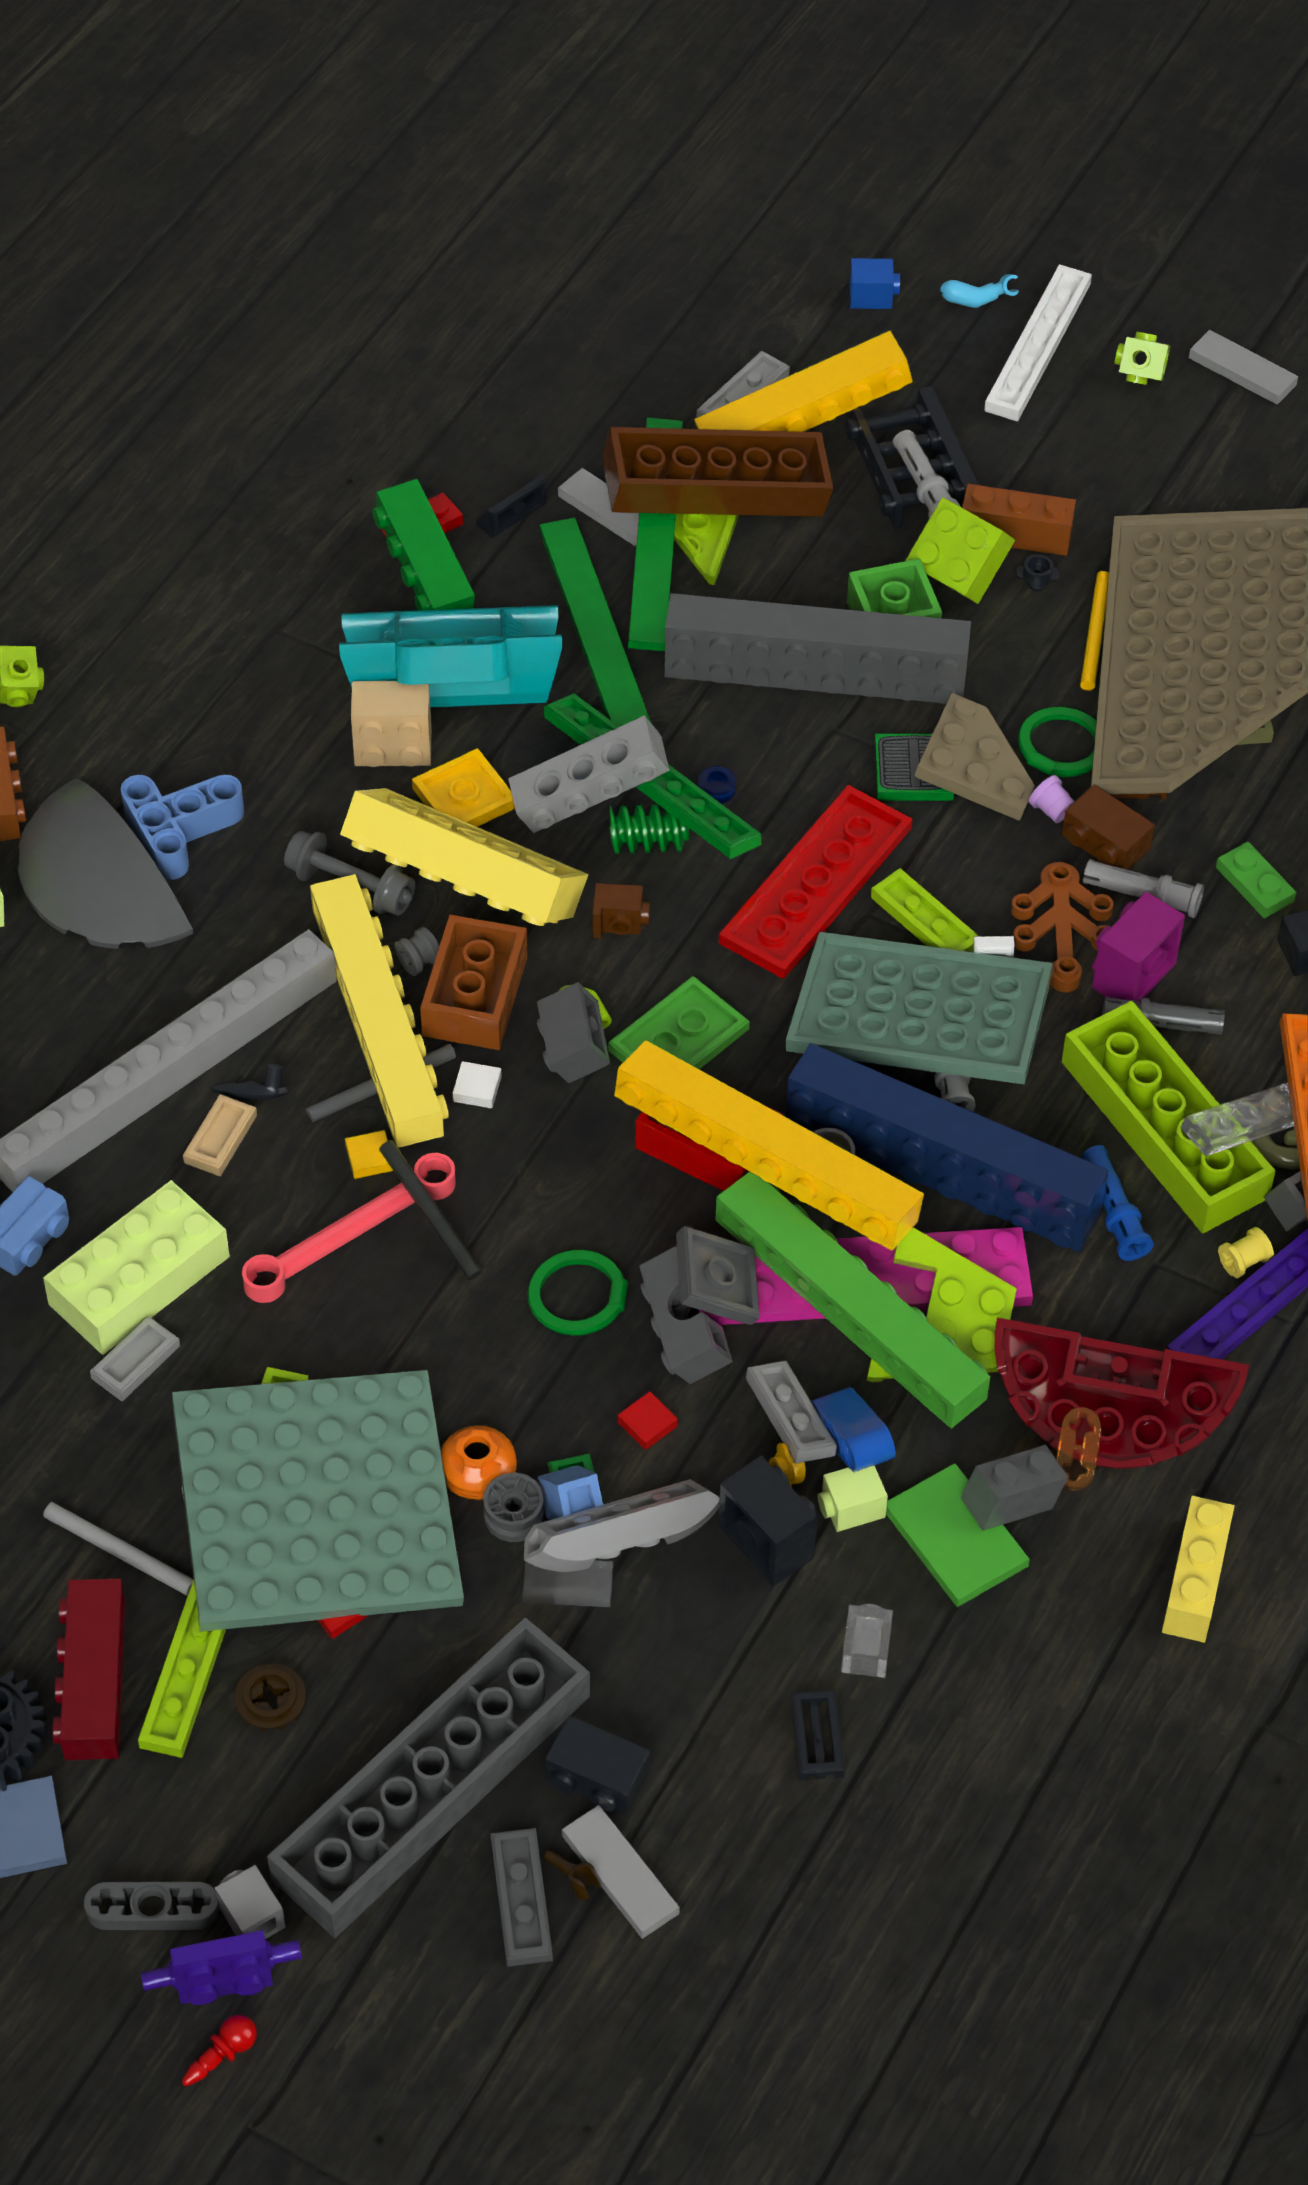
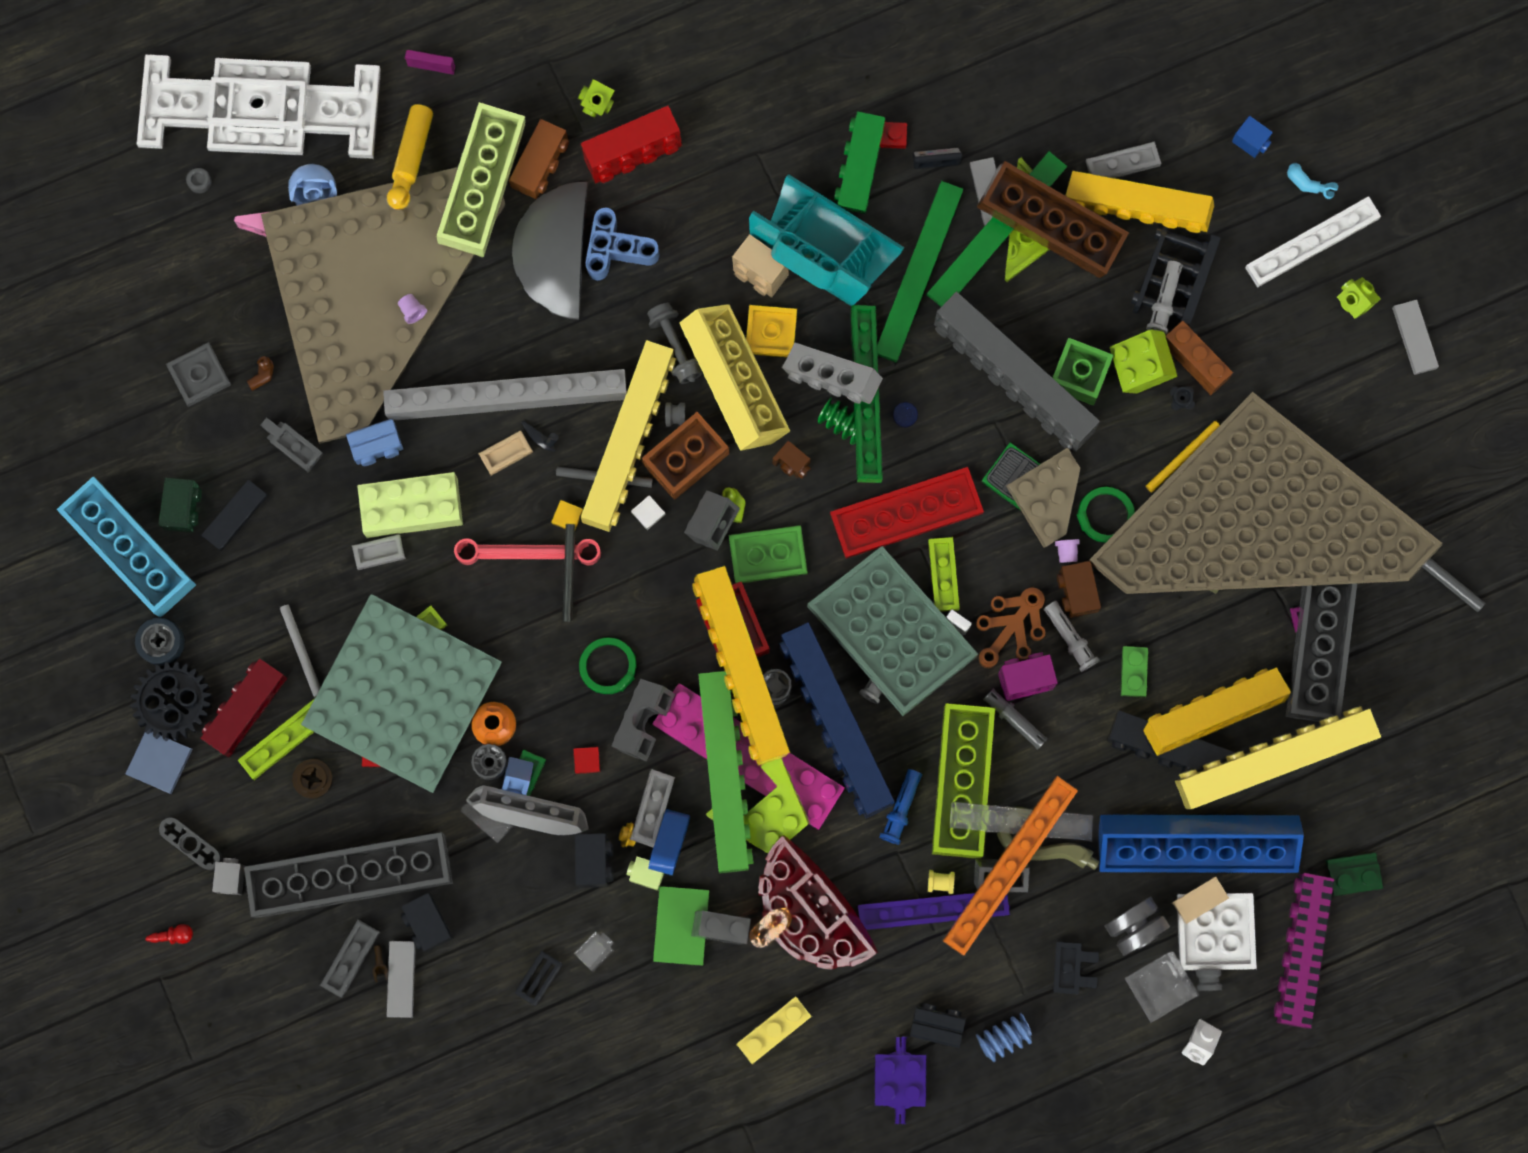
camera: 40 degrees right, 25 degrees up
dark purple plate [141,1930,302,2005] -> none
dark grey tile [676,1226,759,1325] -> none
none -> red brick [581,106,682,184]

